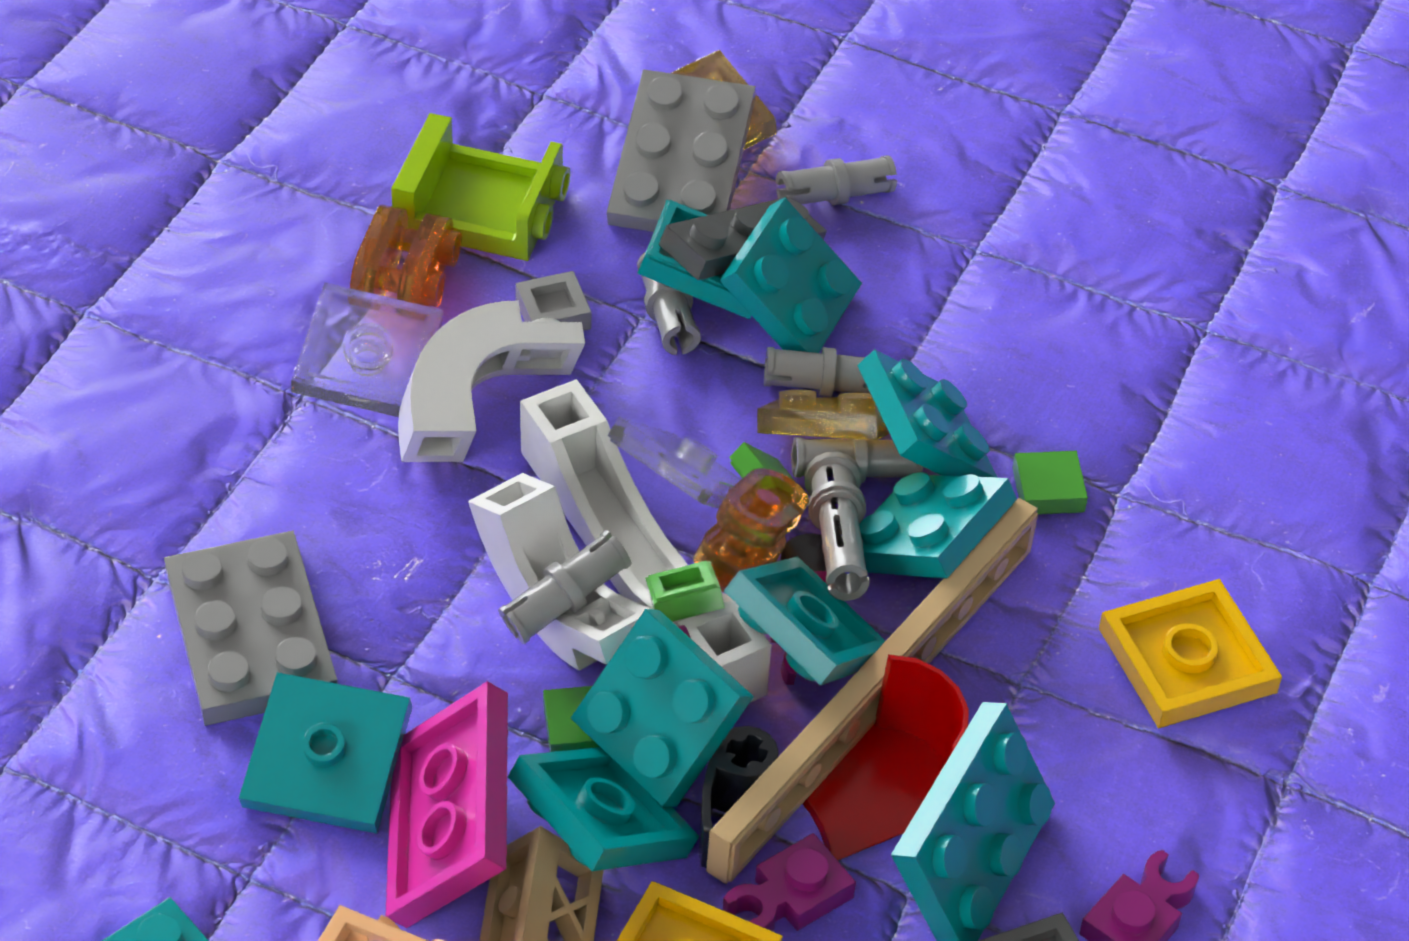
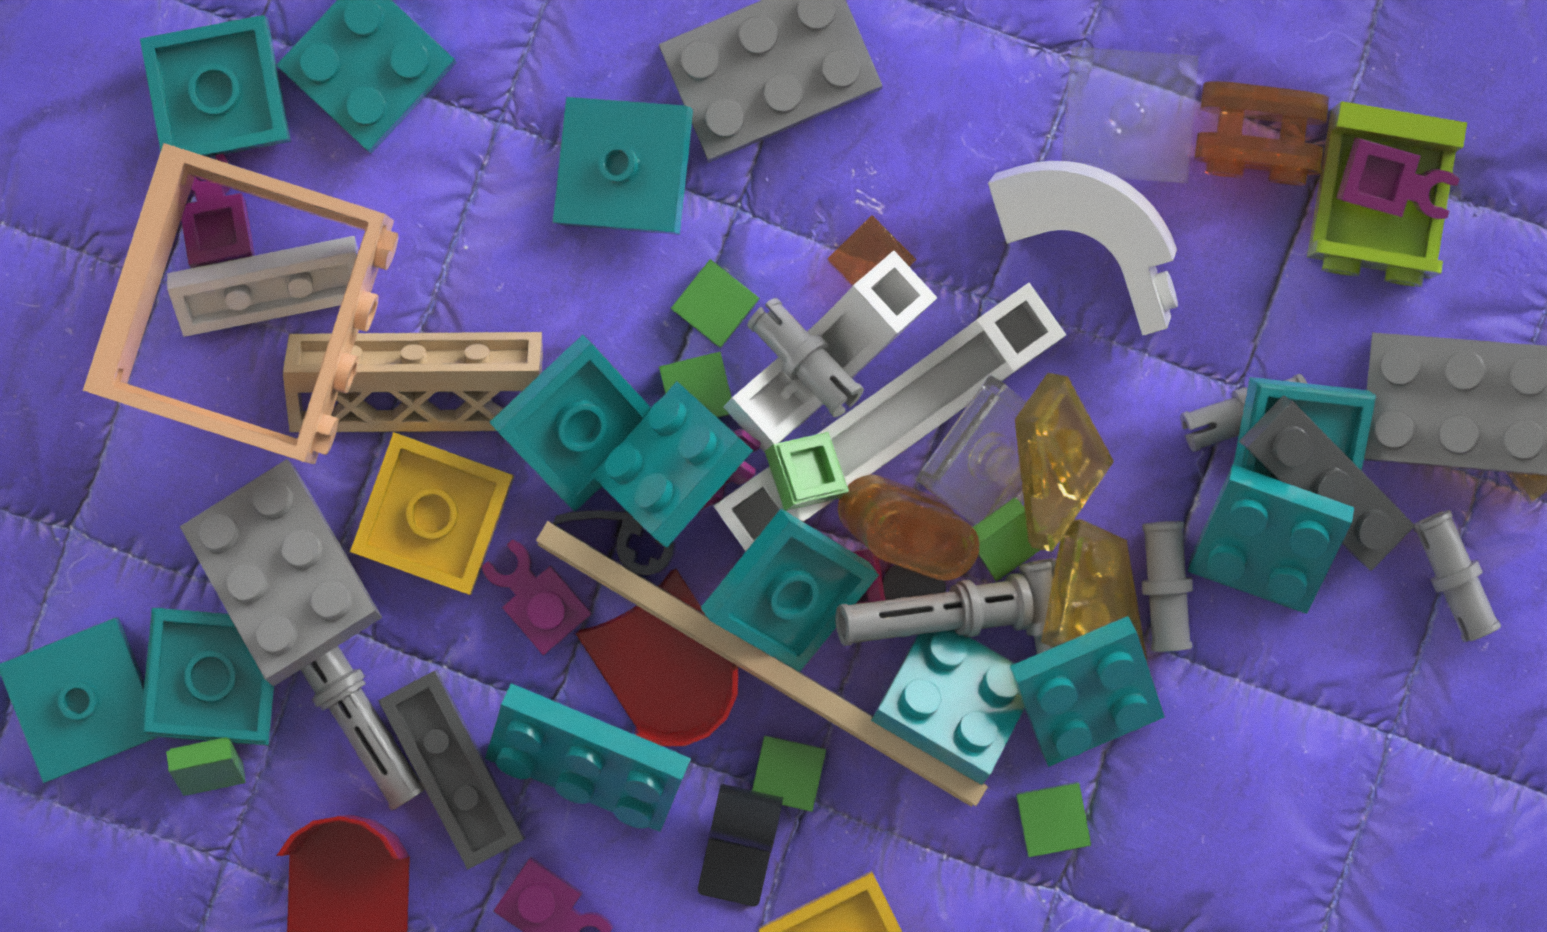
camera: 85 degrees right, 40 degrees up
dark pink plate [385,681,508,928] -> none
light grey plate [515,271,591,331] -> none
none -> bright green tile [671,259,760,349]
none -> black panel [698,784,783,906]
none -> bright green tile [752,735,826,812]
none -> clear orange tile [827,215,916,286]
none -> clear yellow wing [1014,373,1114,552]
none -> magenta plate [1337,137,1460,219]

